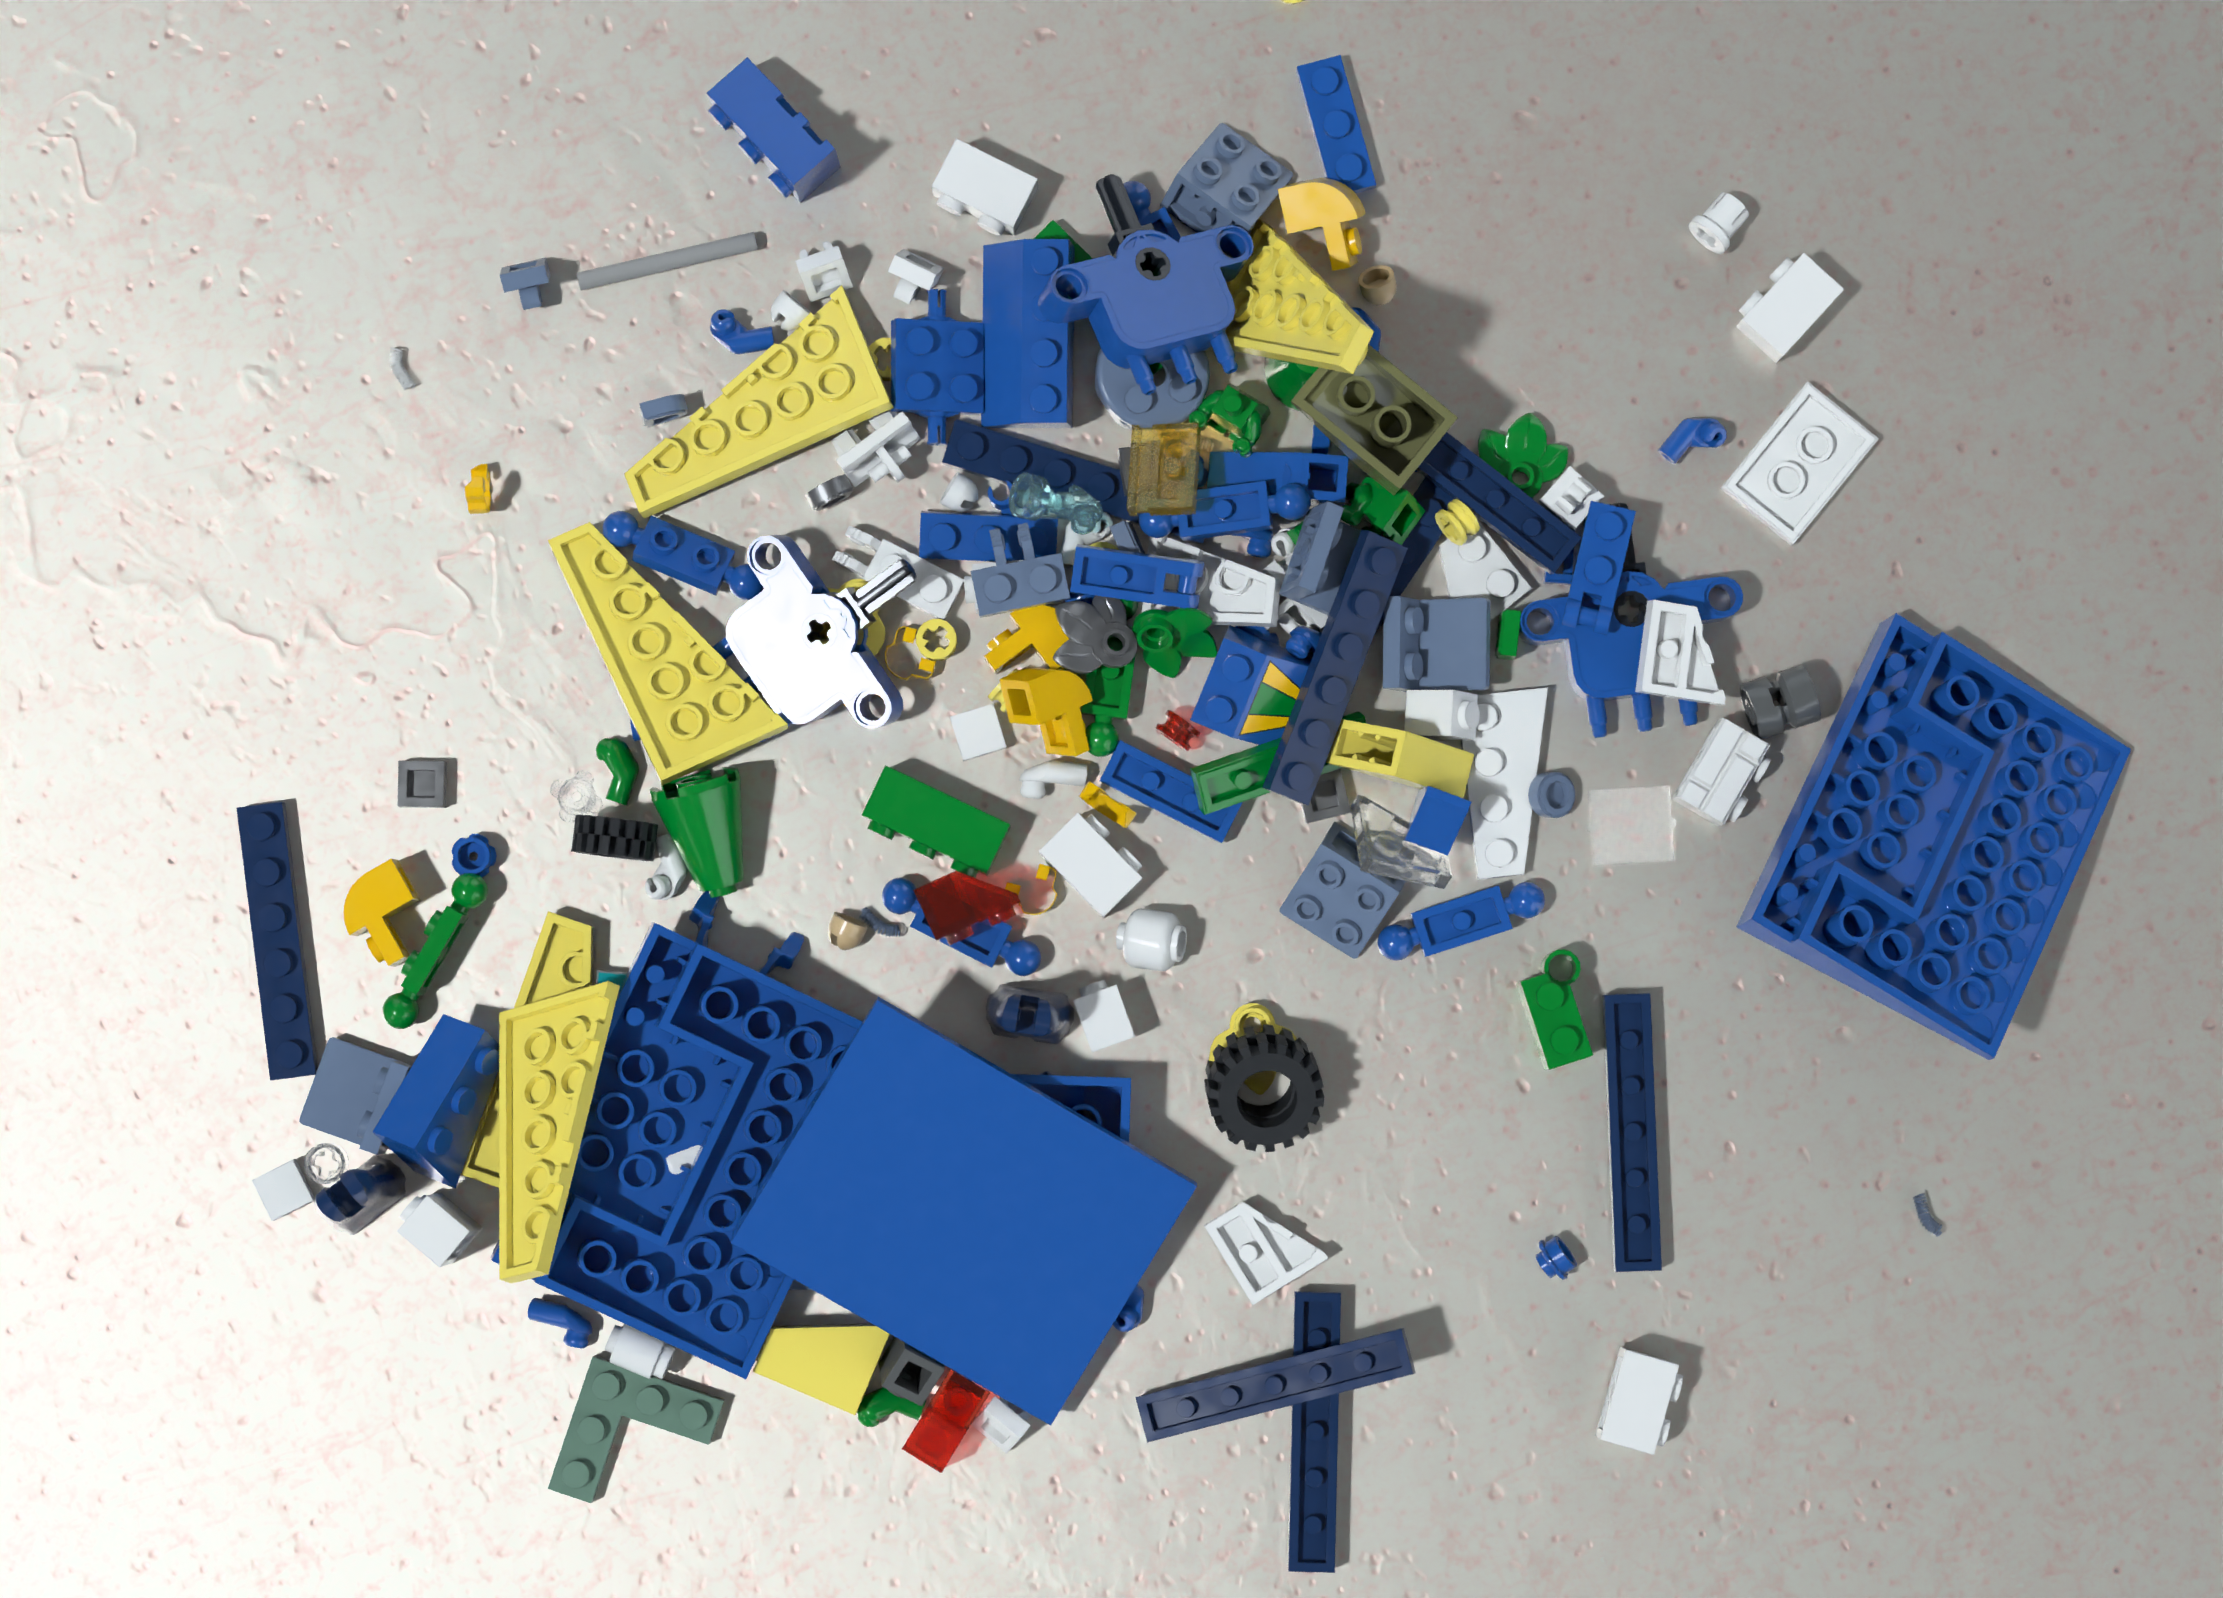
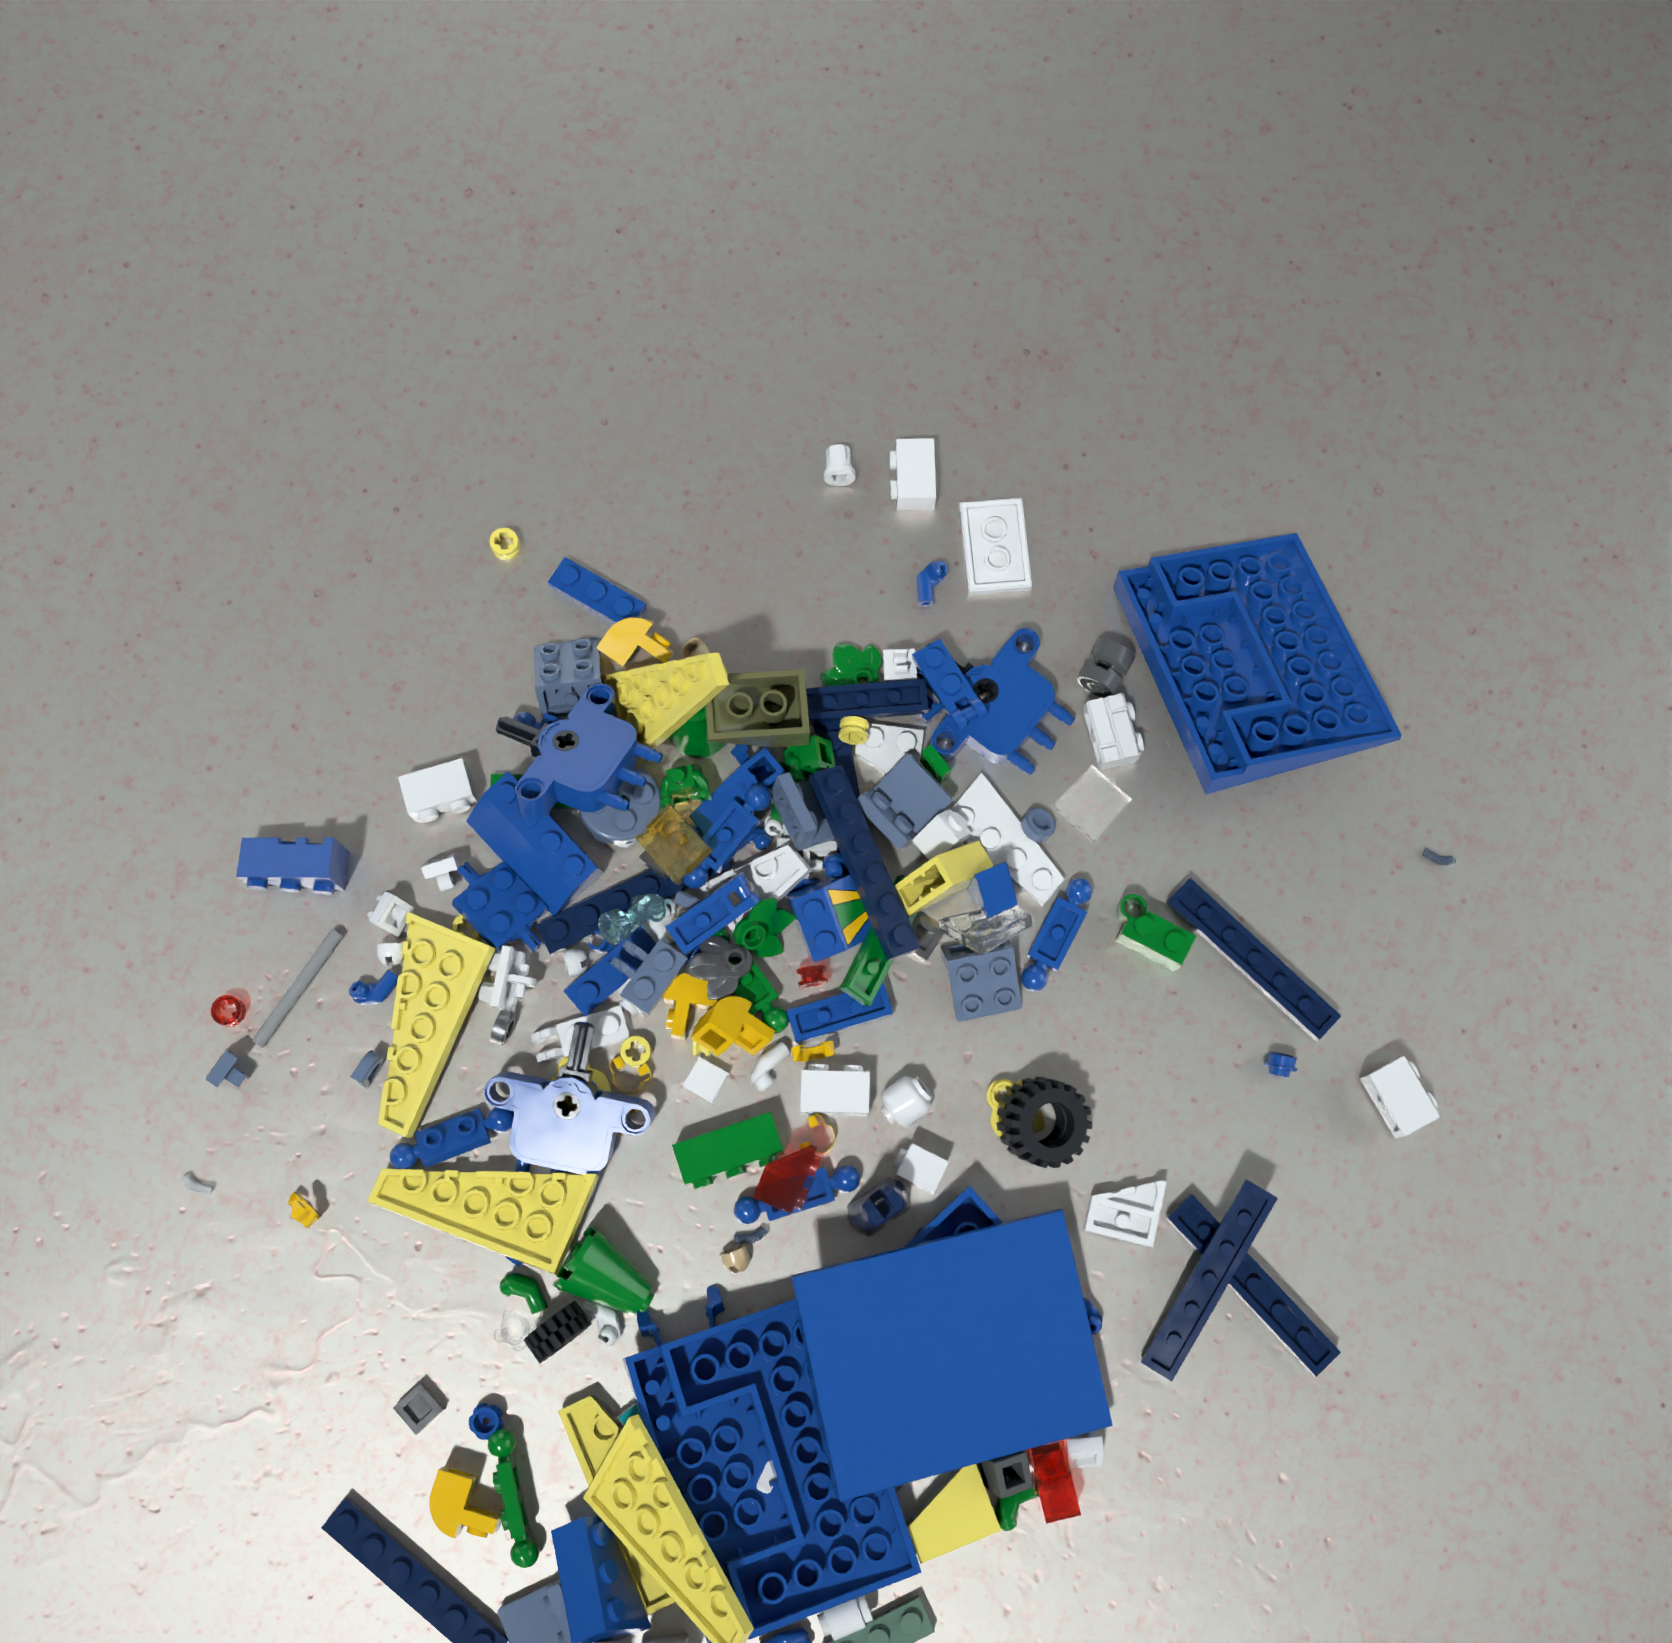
camera: 45 degrees left, 10 degrees down
white wing [1635,600,1726,705] -> none
none -> clear red bush [211,995,246,1027]

